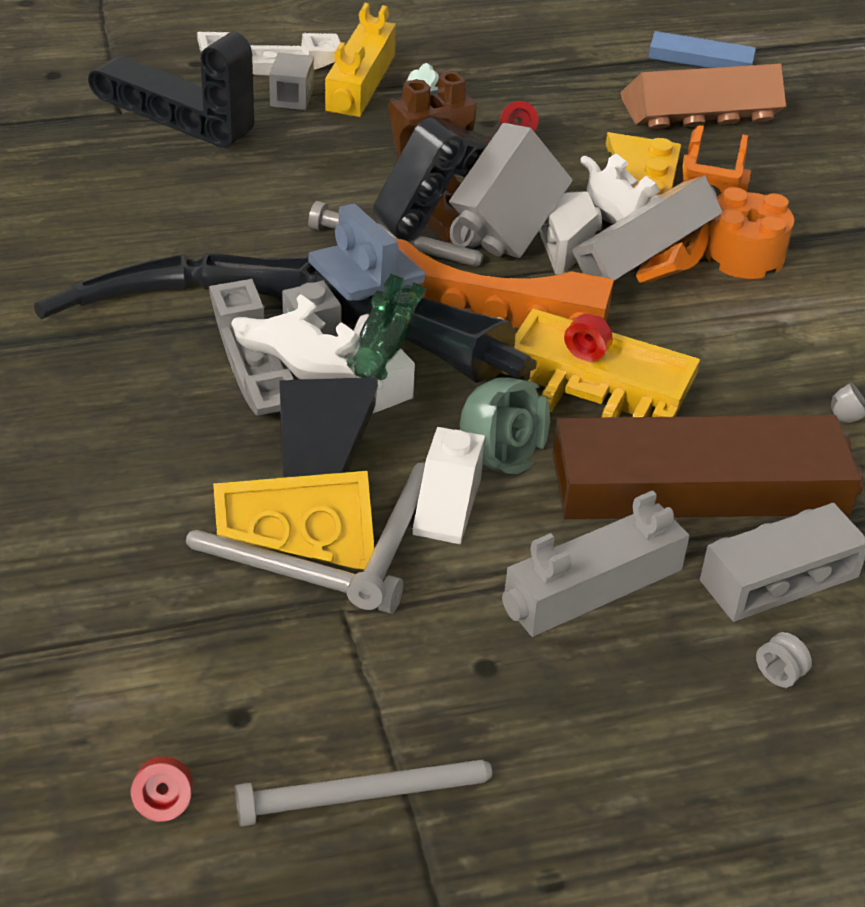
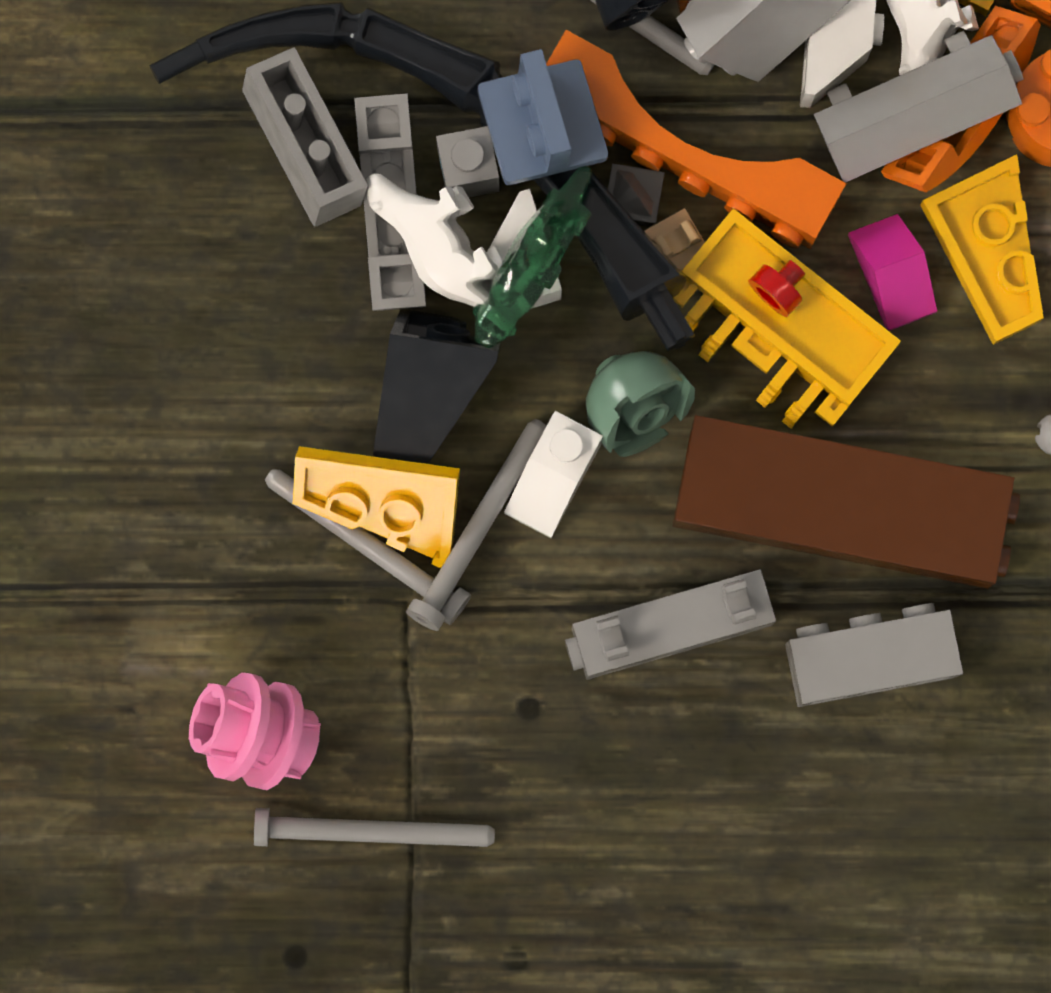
camera: 15 degrees right, 40 degrees up
tile [131,756,193,822] -> none
light grey bush [756,632,812,688] -> none
none -> bright pink piece [188,672,321,790]
none -> light grey brick [242,47,368,227]
none -> dark pink slope [848,214,937,331]
none -> yellow wing [920,154,1044,345]

